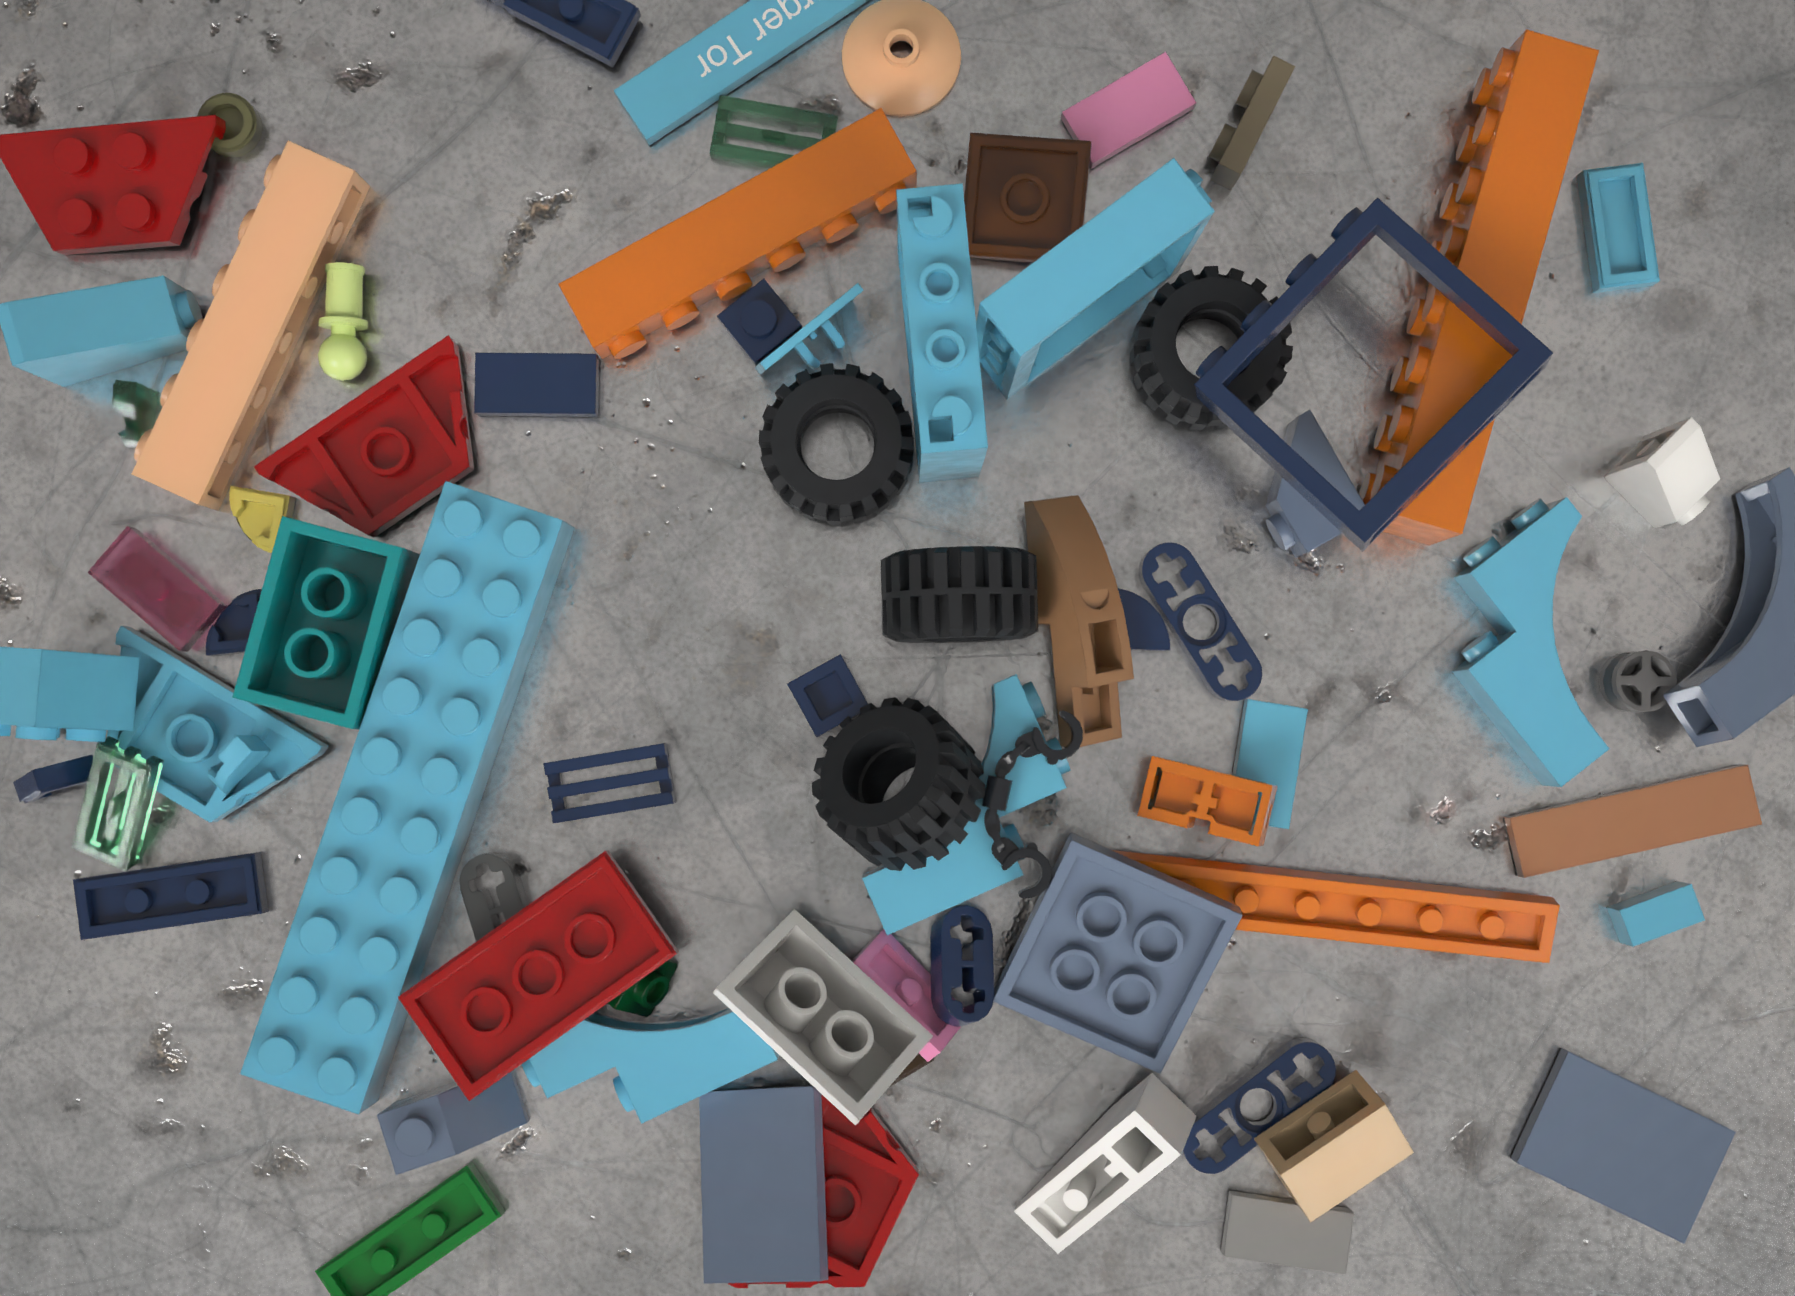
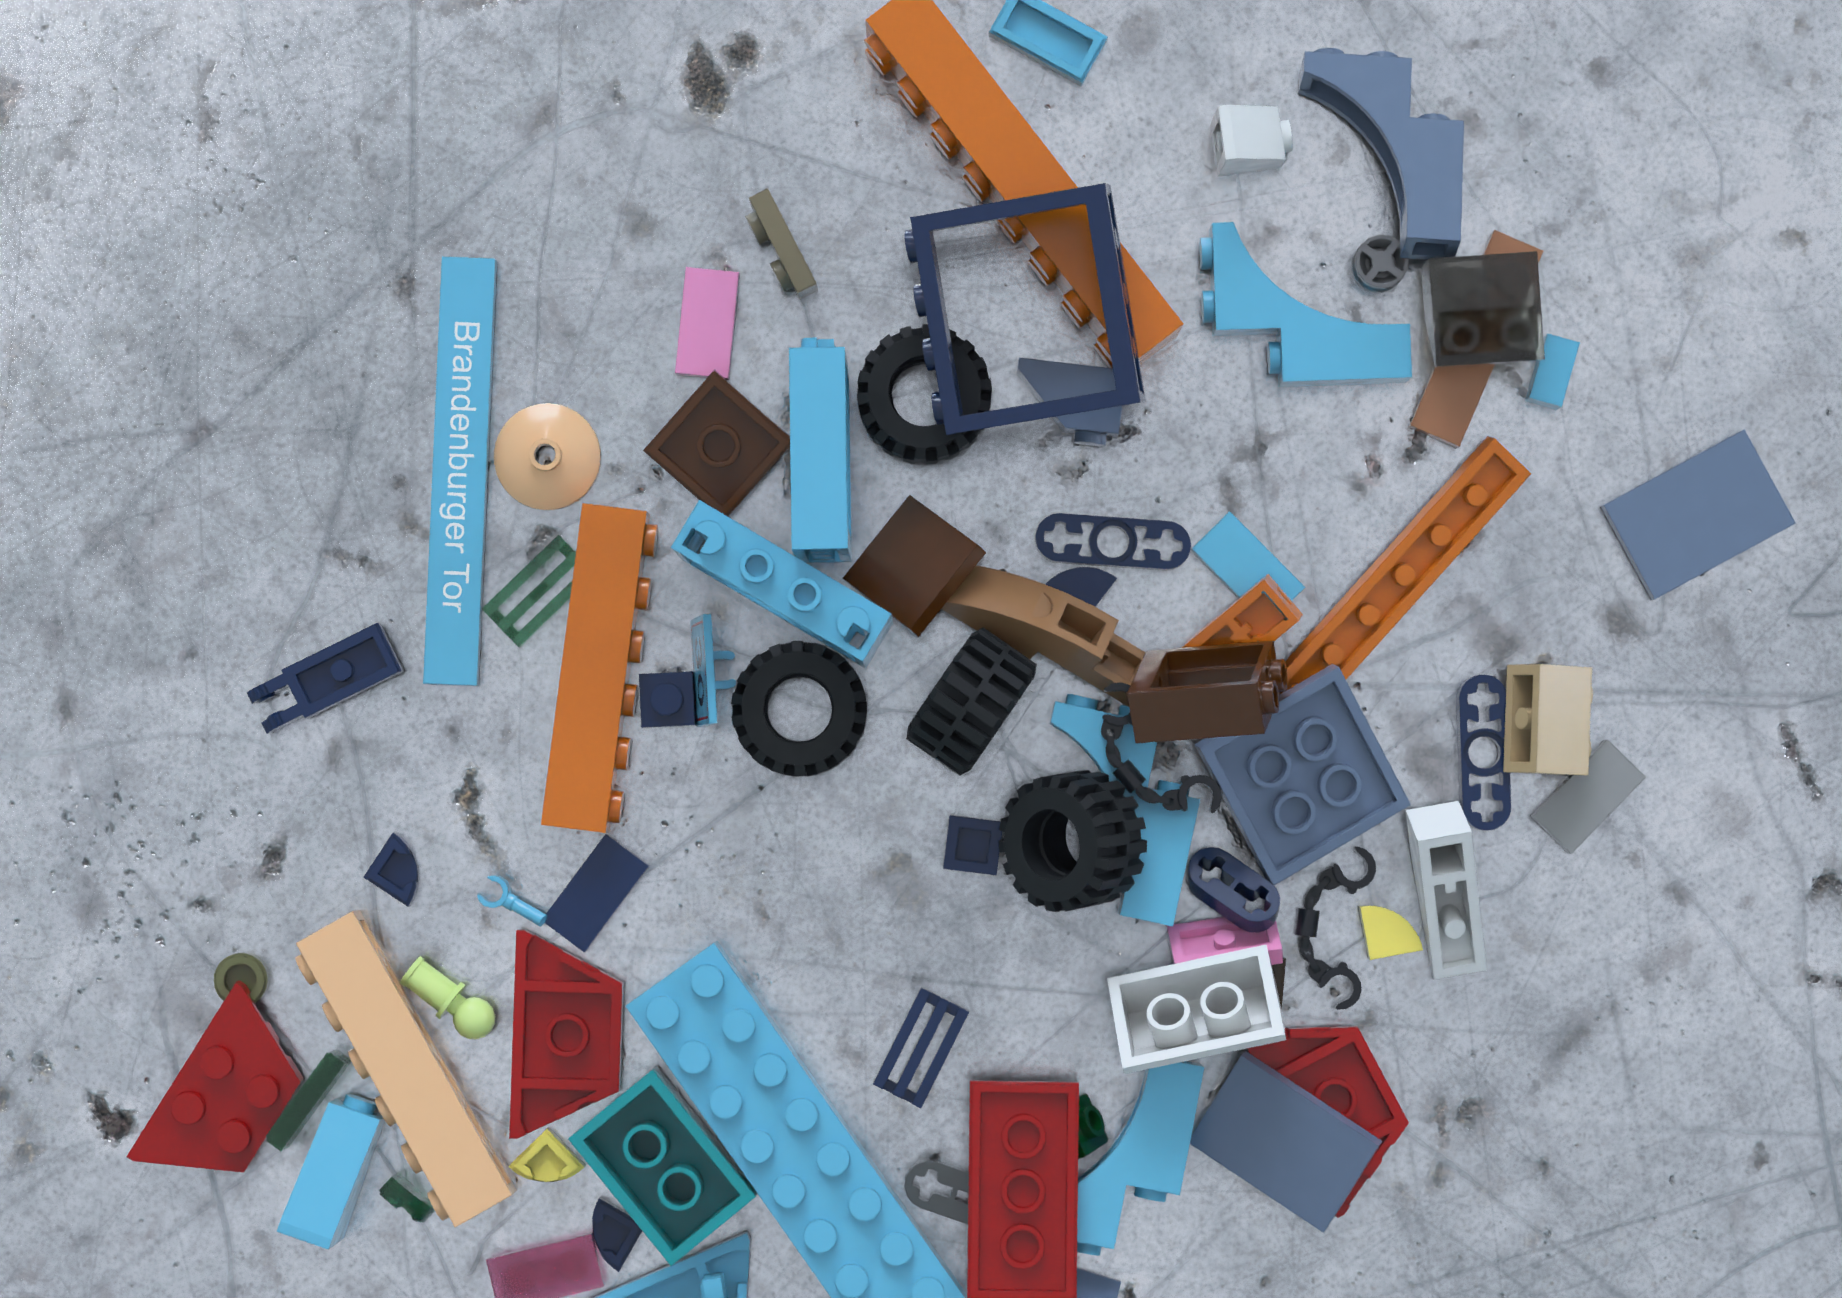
camera: 55 degrees left, 0 degrees up
none -> clear green tile [266,1049,351,1151]
none -> dark blue tile [363,832,419,907]
none -> medium azure hand [477,875,547,927]
none -> reddish brown tile [843,495,986,637]
none -> reddish brown window [1127,641,1287,743]
none -> black piece [1295,846,1376,1010]
none -> light yellow tile [1358,906,1423,960]
none -> clear smoke slope [1421,251,1545,368]

